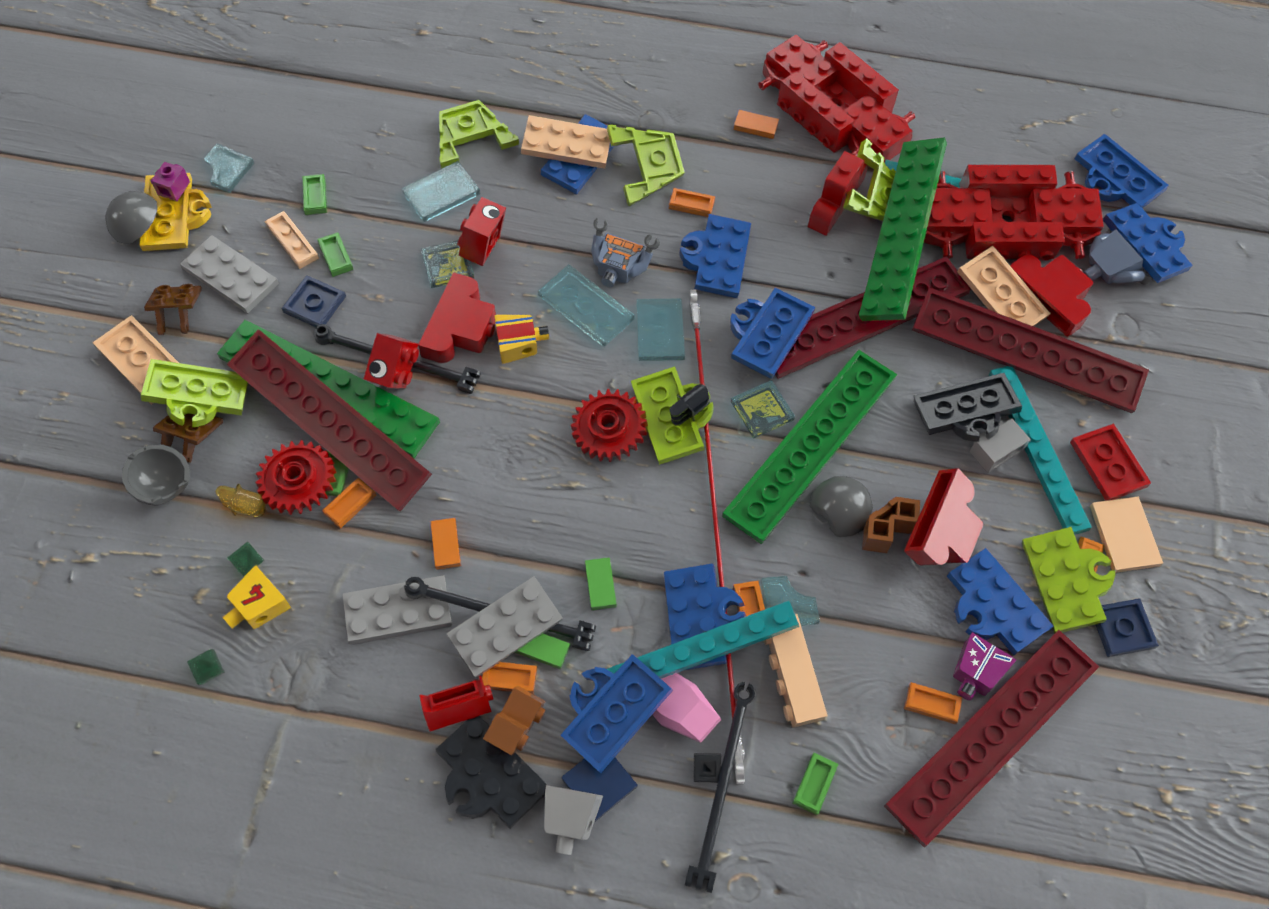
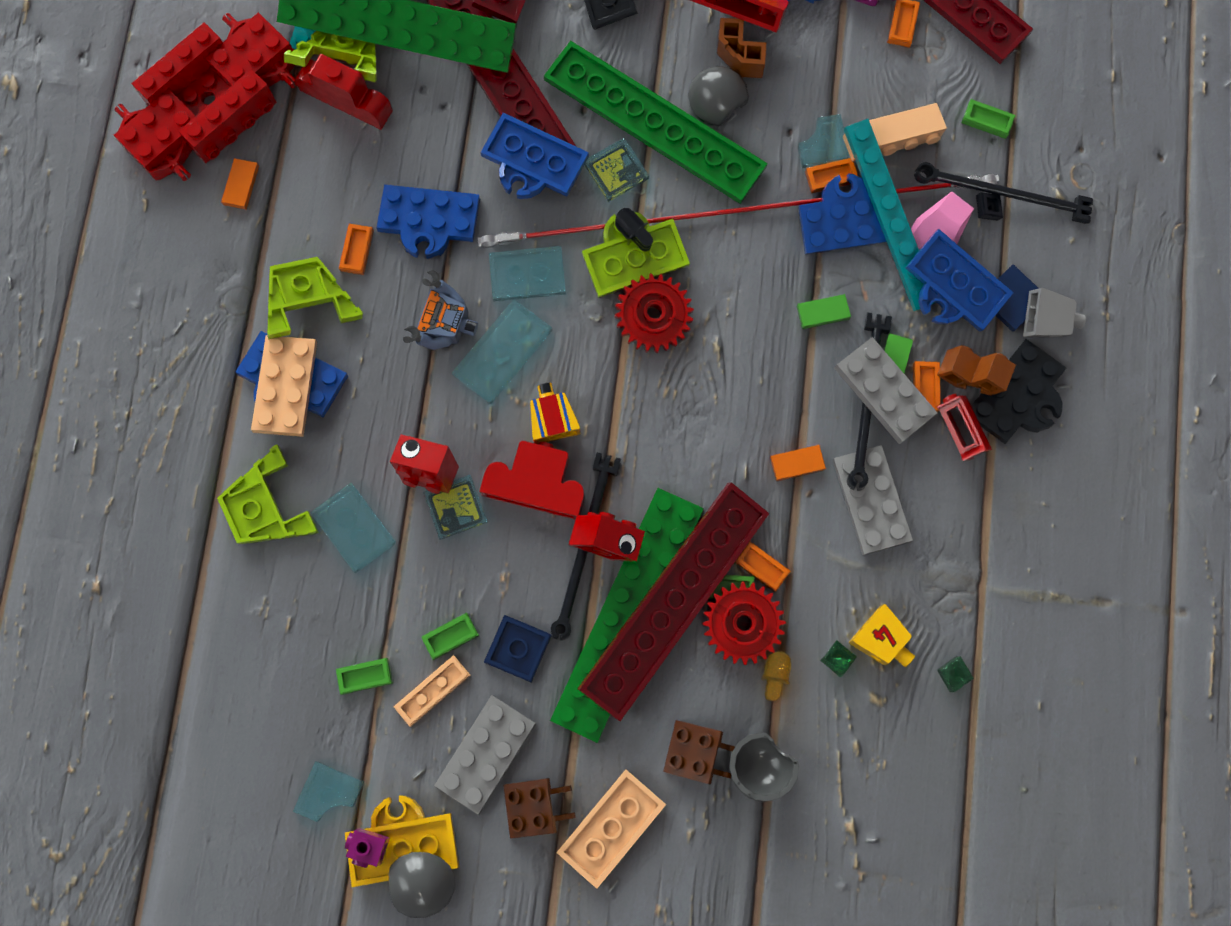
camera: 90 degrees left, 15 degrees up
lime plate [141,359,248,427] -> none

